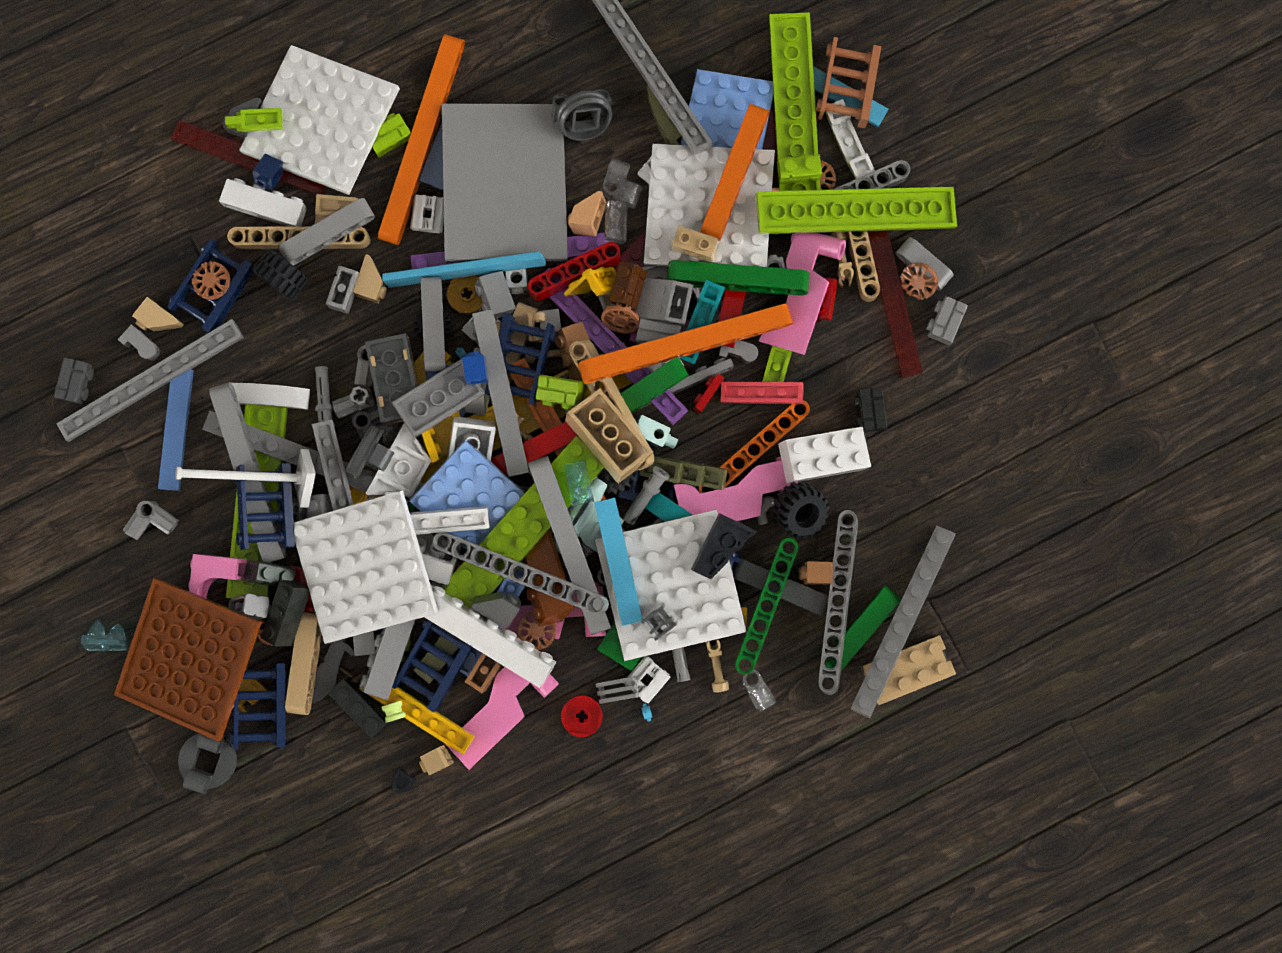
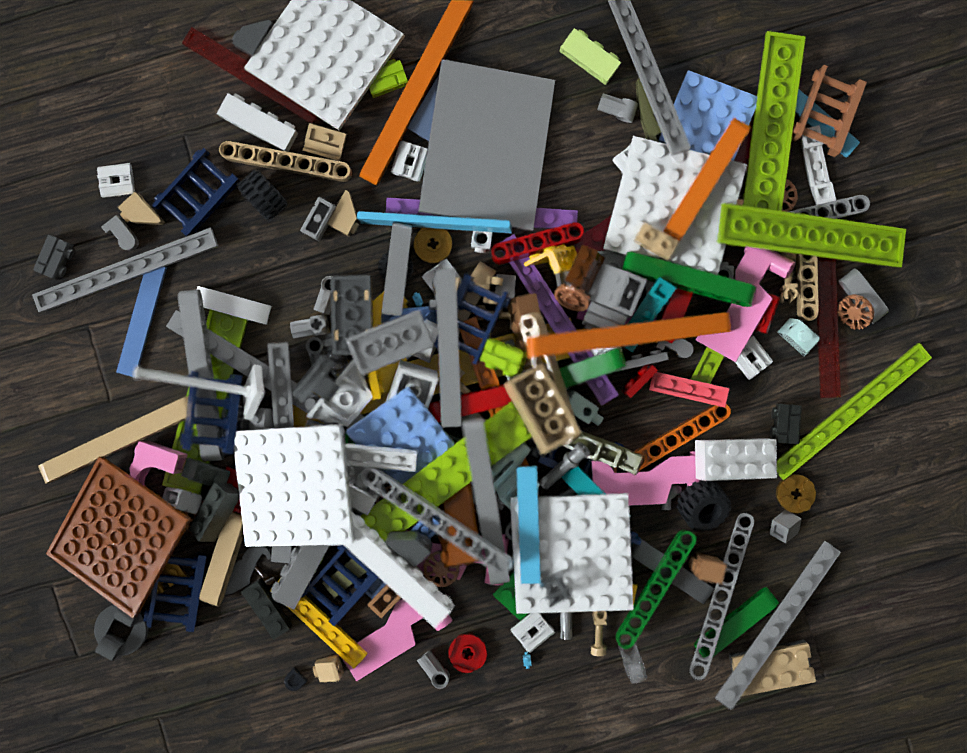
camera: 10 degrees right, 5 degrees up
clear light blue tile [81,620,129,651] -> none
light grey piece [123,500,179,540] -> none
nougat wheel [192,261,230,300] -> none
lime hinge [225,108,283,132] -> none
dark blue brick [253,153,284,191] -> none
light grey beam [278,198,375,265] -> none
light grey pin [315,366,335,427] -> none
yellowish green wheel [381,700,406,723] -> none
blue brick [462,352,489,385] -> none
light grey brick [475,271,516,319] -> none
dark grey piece [551,89,612,141] -> none
clear light blue tile [564,460,594,506] -> none
light nougat slope [568,191,607,237] -> none
light grey tile [596,676,639,704] -> none
clear piece [603,158,643,208] -> none
clear plate [605,201,627,244] -> none
black wing [691,513,757,579] -> none
lime brick [777,154,822,184] -> none
light grey brick [926,296,968,345] -> none
none -> tan beam [38,396,195,484]
none -> white piece [97,163,135,198]
none -> light grey piece [417,650,450,689]
none -> yellowish green brick [560,28,621,85]
none -> light grey piece [597,93,639,123]
none -> white piece [735,336,773,380]
none -> light grey panel [770,510,802,544]
none -> pearl gold plate [776,474,816,513]
none -> light aqua torso [777,318,820,356]
none -> lime plate [777,343,932,480]

